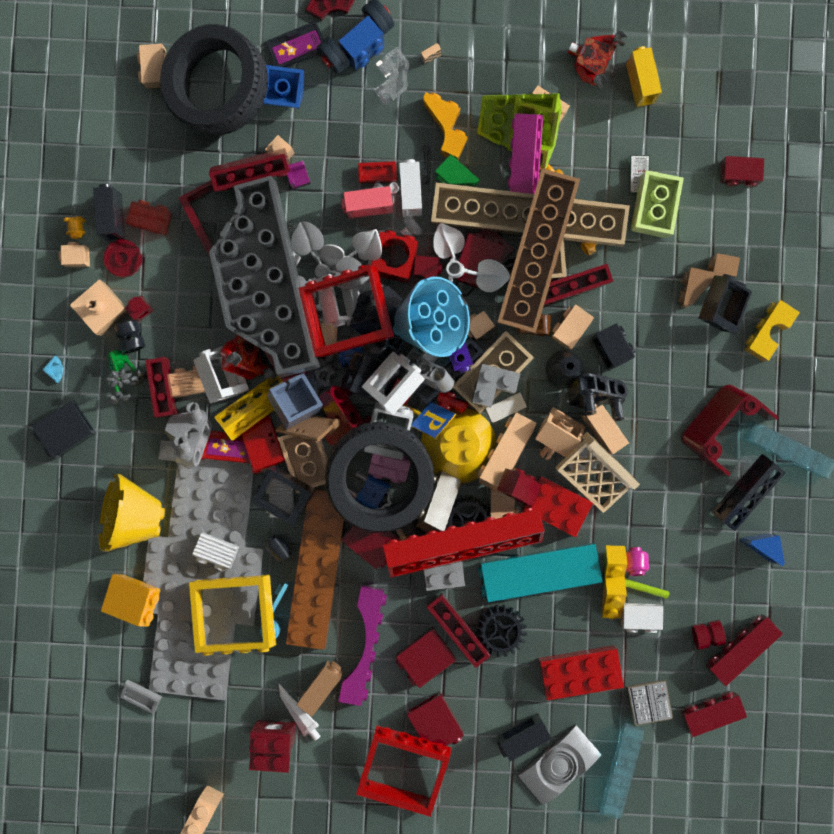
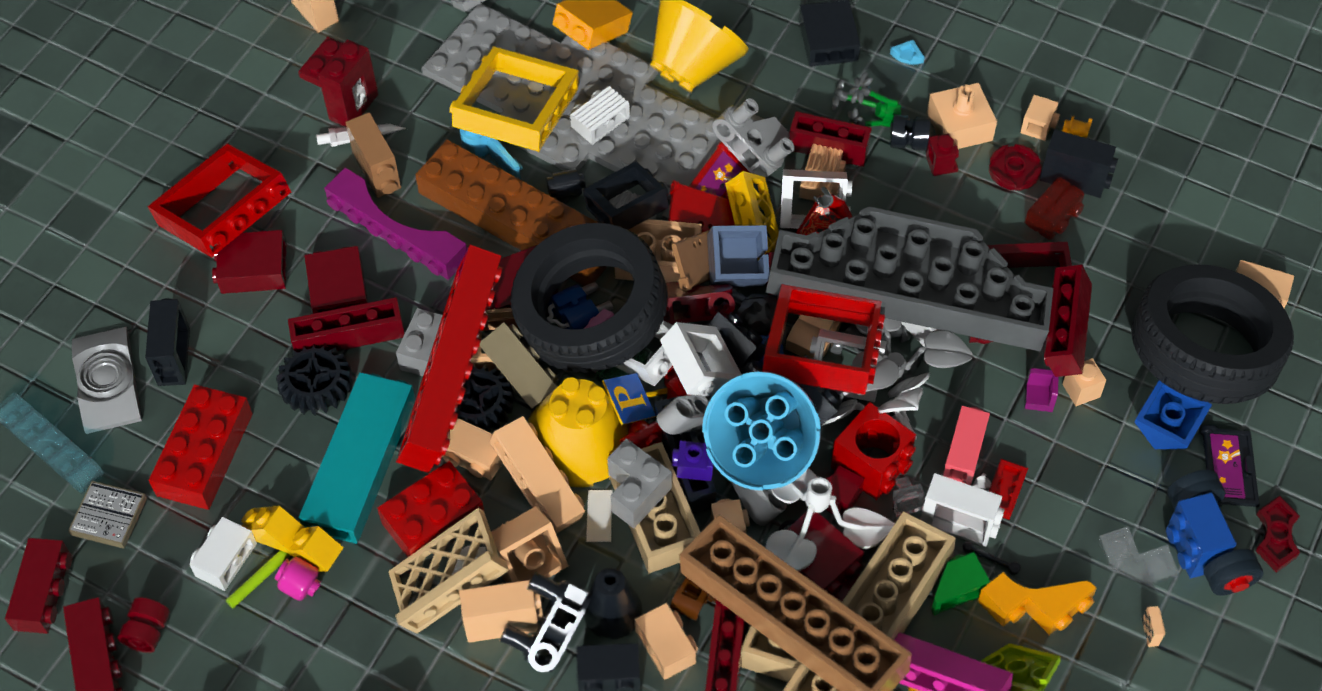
camera: 115 degrees right, 30 degrees down
dark red brick [497,468,541,506] -> none

